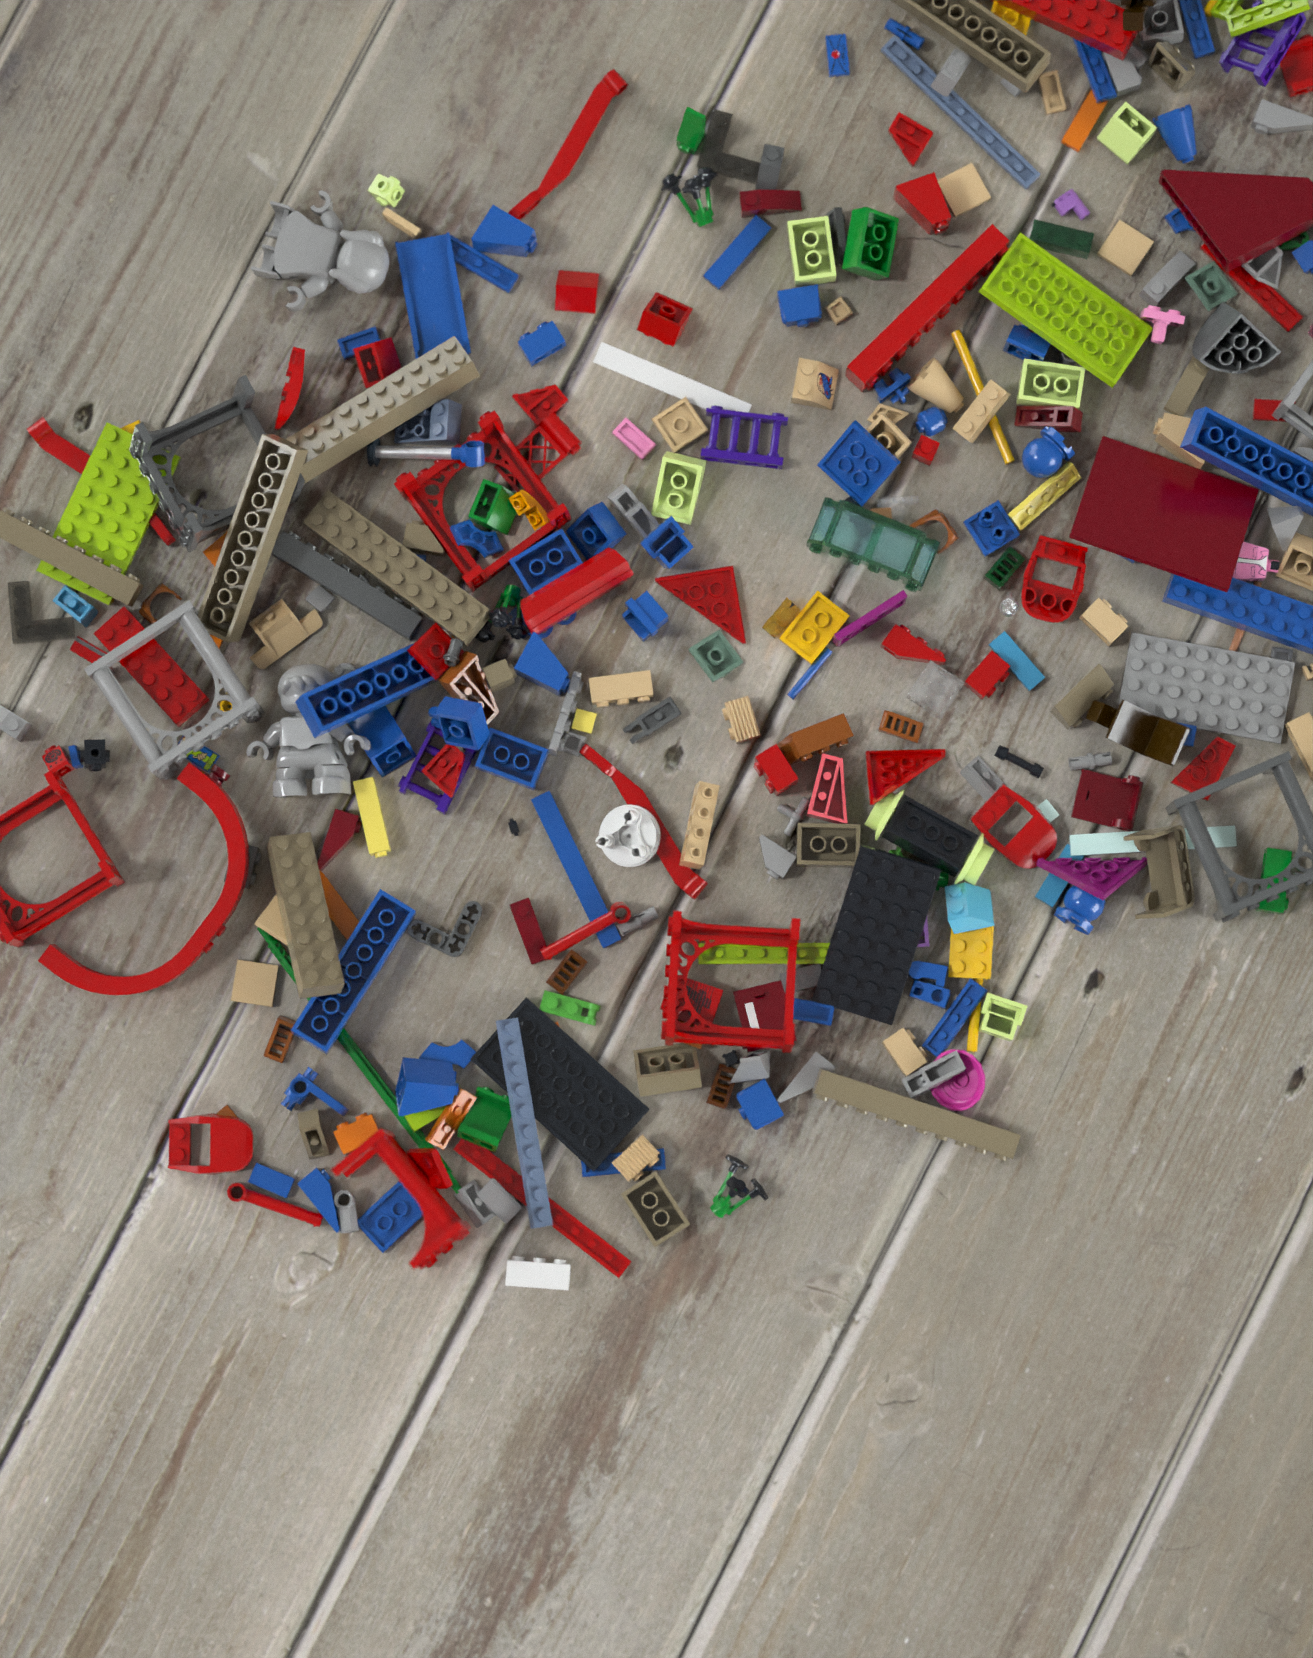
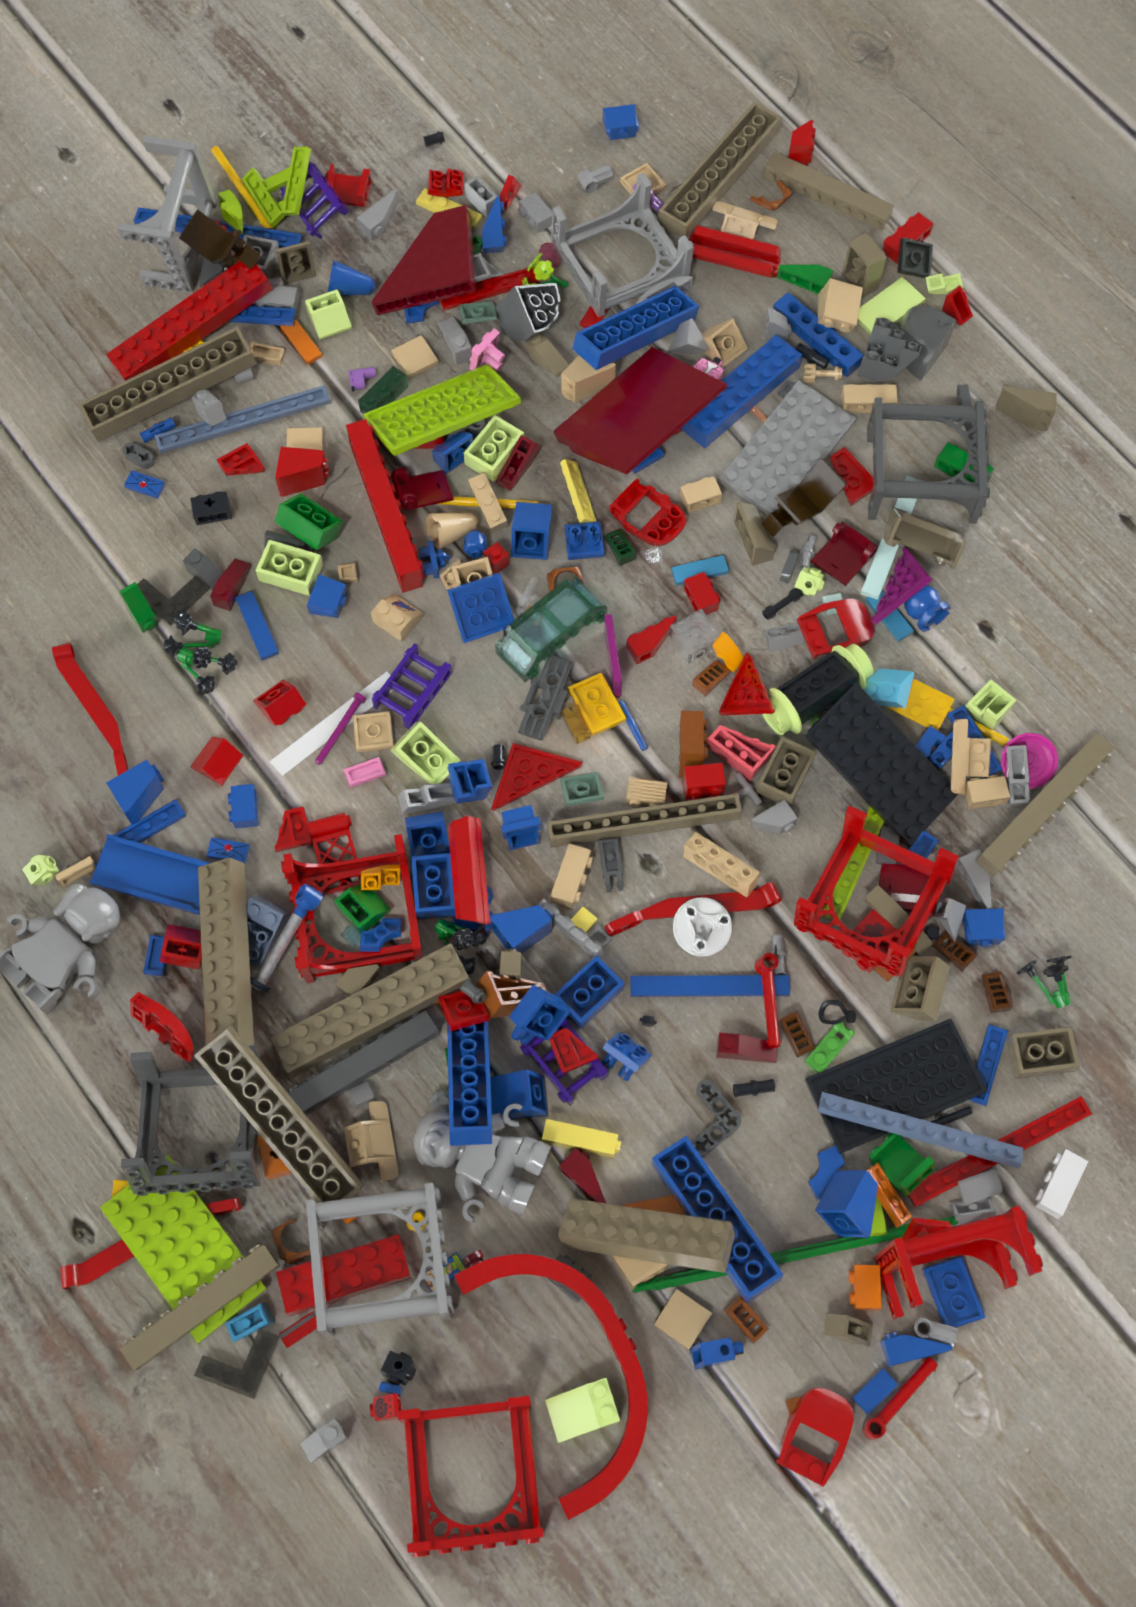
camera: 70 degrees left, 15 degrees down
blue piece [281,1067,349,1116] -> none
tan brick [612,1134,660,1182] -> none
blue tile [1022,426,1075,478] -> none
none -> dark grey beam [122,443,155,469]
none -> black plant [177,647,237,695]
none -> black brick [190,491,232,525]
none -> blue tile [207,837,250,864]
none -> magenta bar [315,692,367,765]
none -> clear light blue piece [341,926,361,947]
none -> dark red door [391,468,454,510]
none -> black pin [491,744,506,770]
none -> blue slope [511,502,552,560]
none -> dark grey piece [518,655,573,741]
none -> lime plant [522,253,568,288]
none -> yellowish green slope [545,1378,620,1443]
none -> dark tan brick [547,793,742,848]
none -> blue plate [602,1032,652,1081]
none -> blue torso [690,1338,744,1370]
none -> light orange slope [712,632,744,672]
none -> black pin [733,1079,775,1097]
none -> dark grey beam [779,550,799,584]
none -> yellowish green brick [794,566,825,596]
none -> black piece [818,1000,857,1025]
none -> dark tan slope [863,885,933,956]
none -> black bar [930,1106,973,1125]
none -> tan plate [951,719,991,795]
none -> reddish brown slope [981,972,1013,1013]

